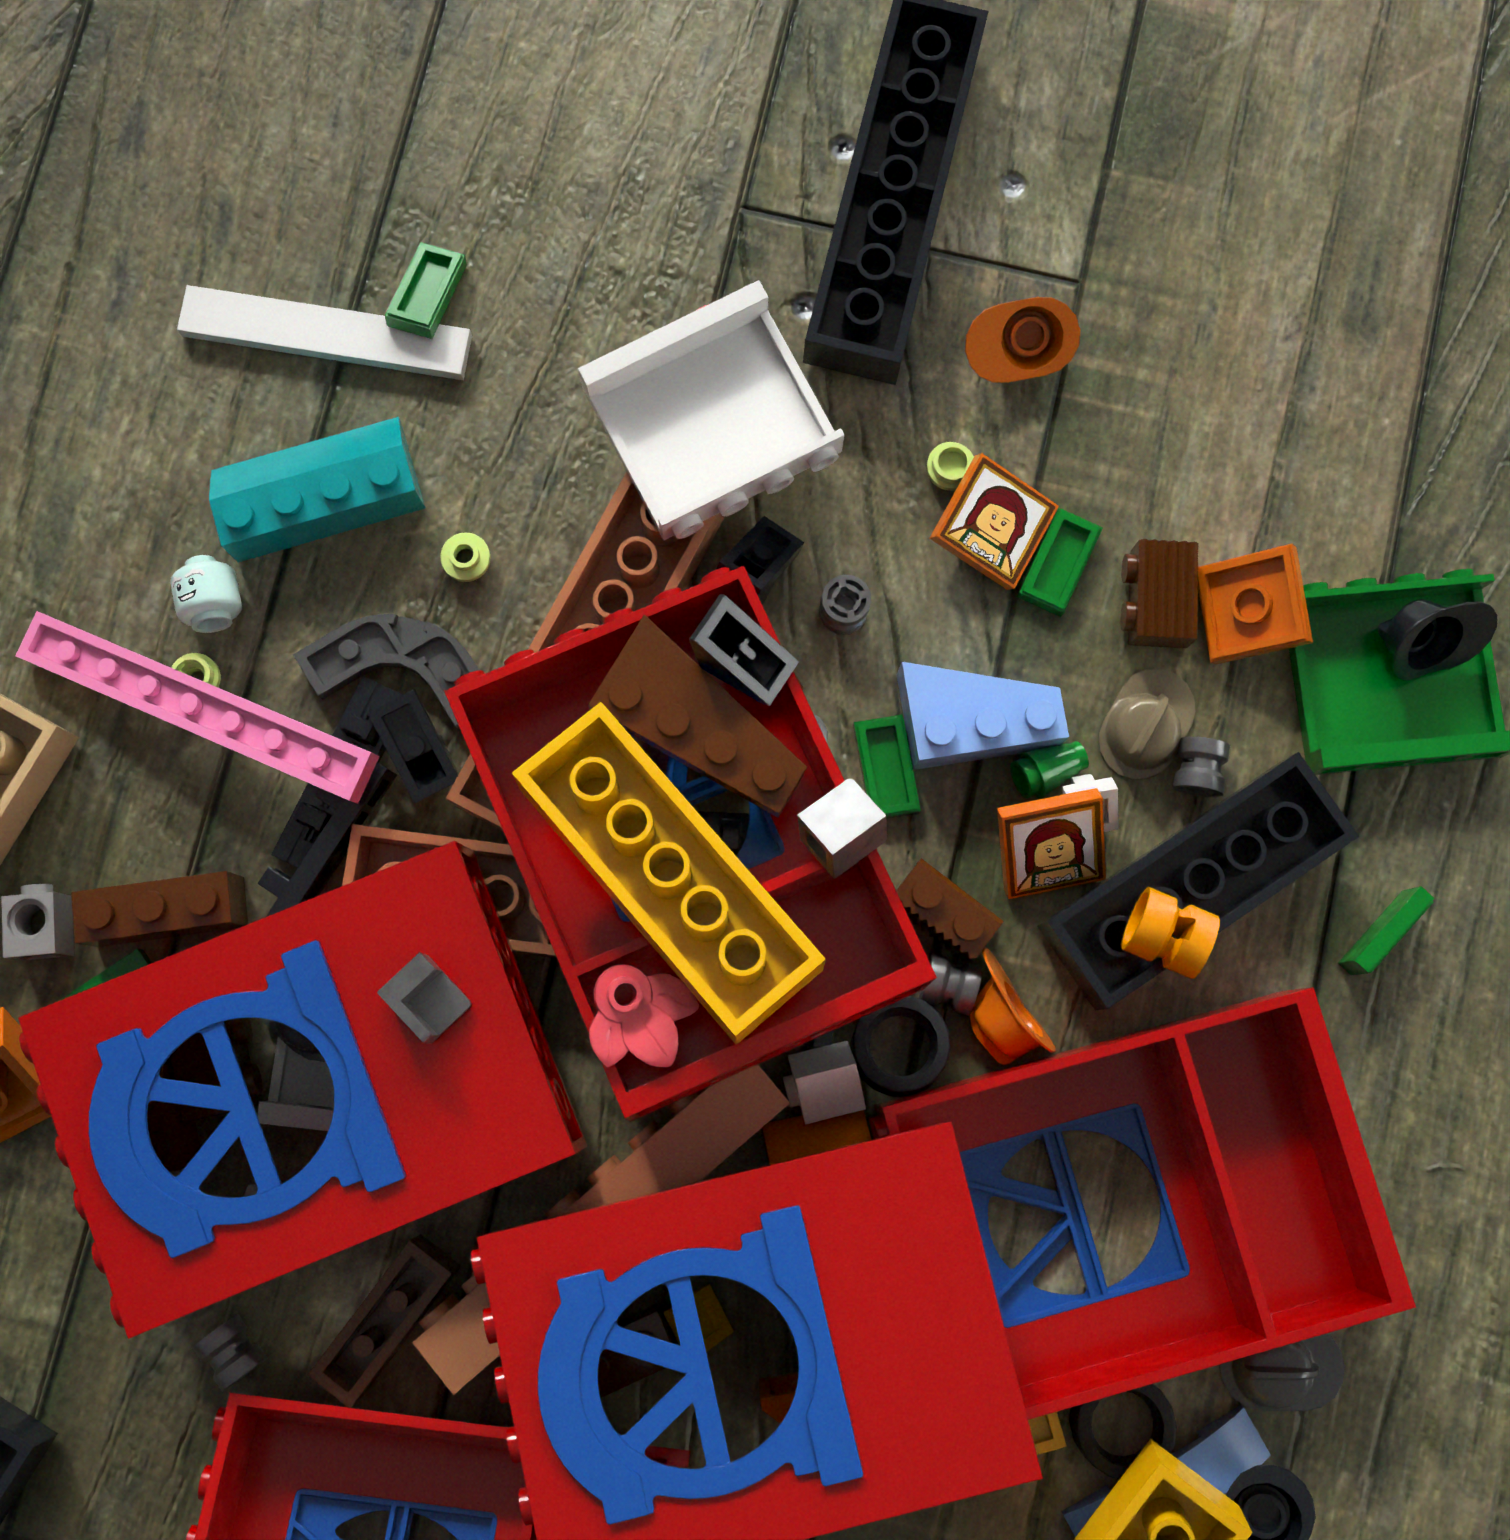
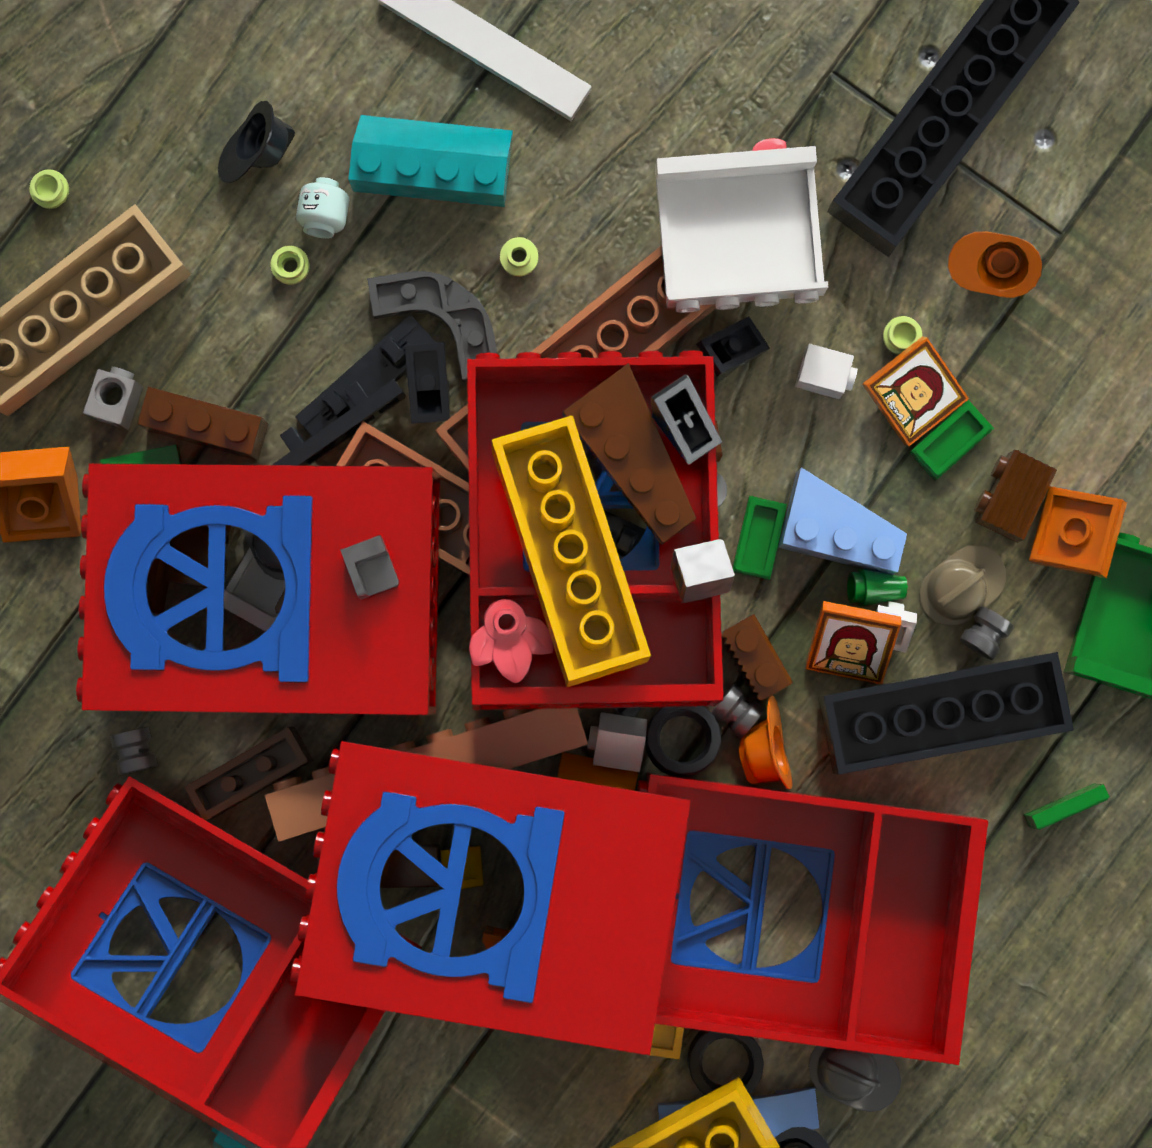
camera: 25 degrees right, 5 degrees up
bright pink plate [15,611,380,804] -> none
tile [385,242,467,339] -> none
flat silver wheel [819,575,871,634] -> none
light orange wheel [1121,887,1220,979] -> none
none -> black piece [218,101,295,183]
none -> white brick [795,344,857,399]

